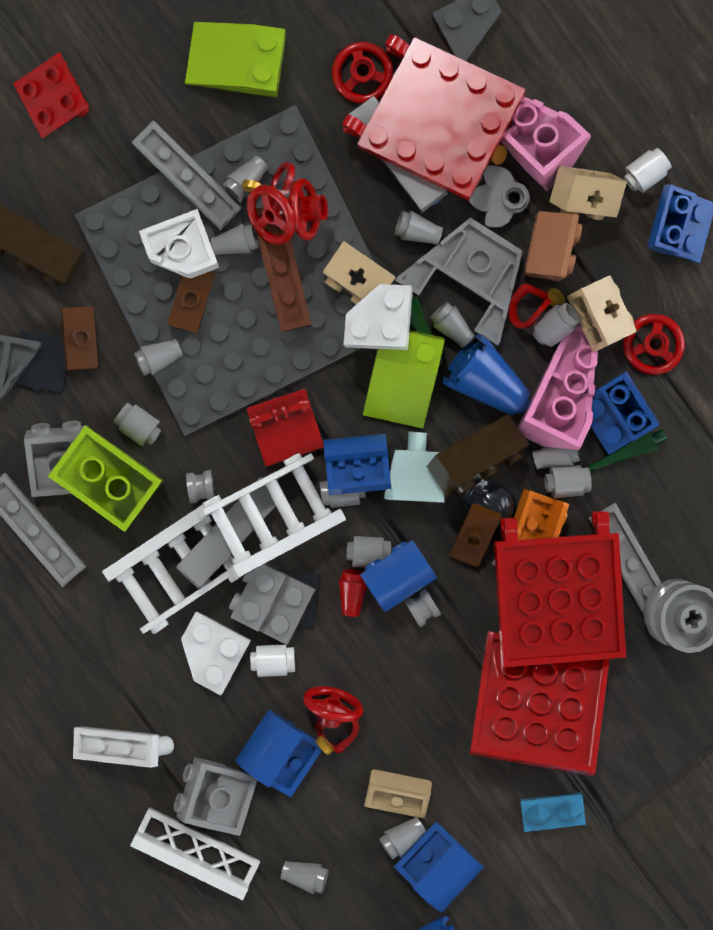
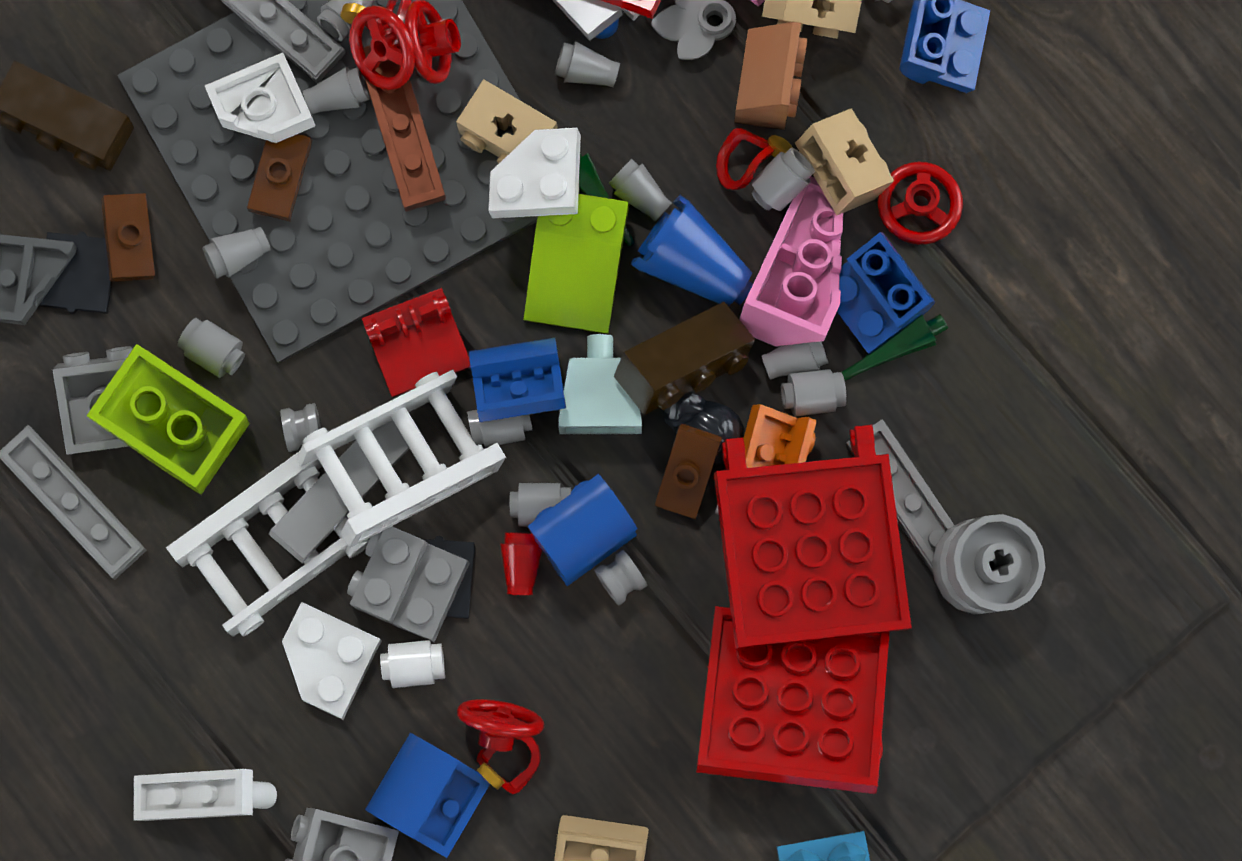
camera: 10 degrees left, 10 degrees down
light grey wing [395,218,523,346] -> none

